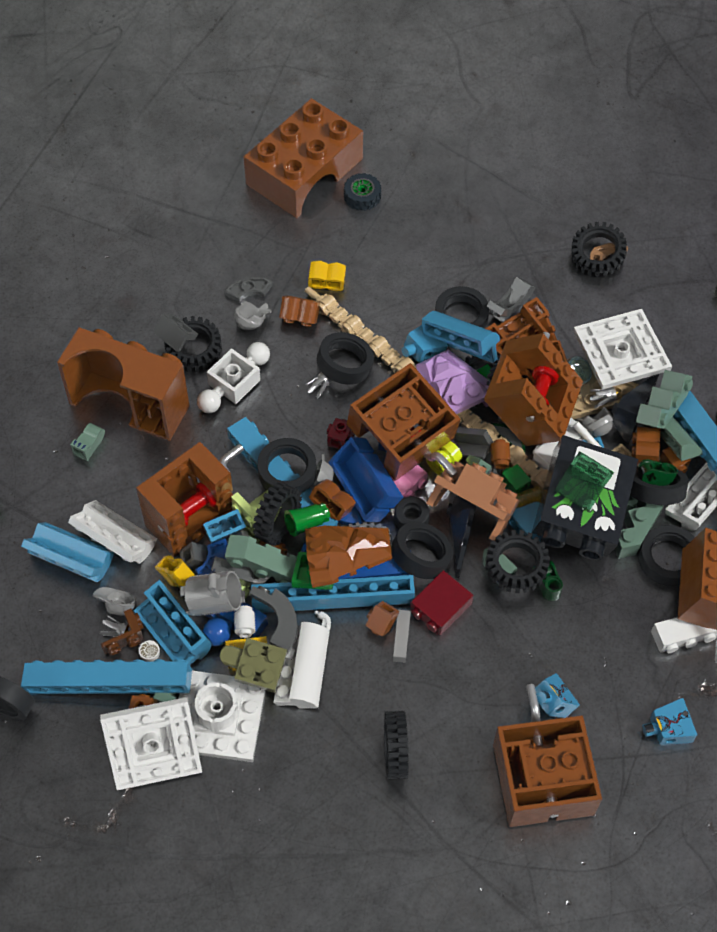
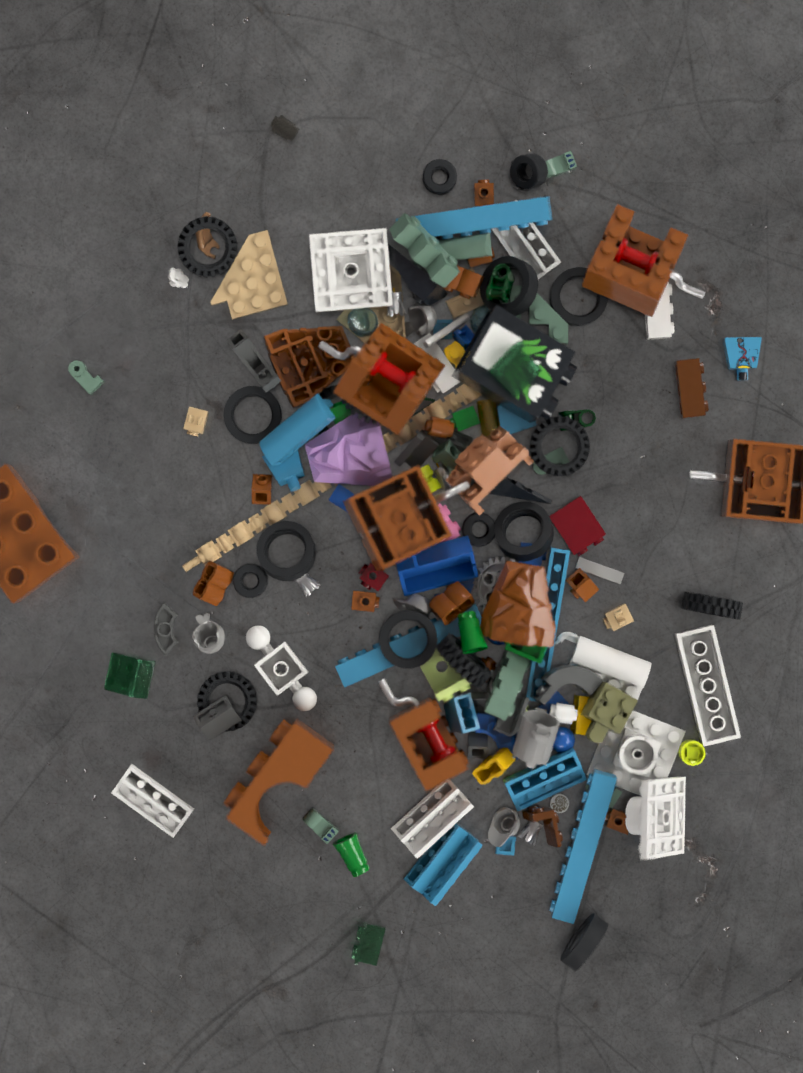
camera: 75 degrees left, 30 degrees up
yellow brick [308,261,346,291] -> none
black wheel [344,173,381,211] -> none
dark azure torso [535,673,580,718] -> none
none -> sand green leg [68,360,105,395]
none -> clear green bracket [104,652,155,699]
none -> white brick [111,764,194,838]
none -> white plant [168,268,189,288]
none -> tan brick [183,407,209,437]
none -> tan wing [211,230,288,320]
none -> black tyre [233,564,268,598]
none -> dark orange brick [252,474,272,505]
none -> green plant [333,832,369,877]
none -> dark orange brick [351,590,380,612]
none -> dark azure tile [495,836,516,856]
none -> tan brick [603,604,634,631]
none -> white brick [674,625,741,747]
none -> reddish brown brick [675,358,709,419]
none -> neon yellow wheel [678,739,706,766]

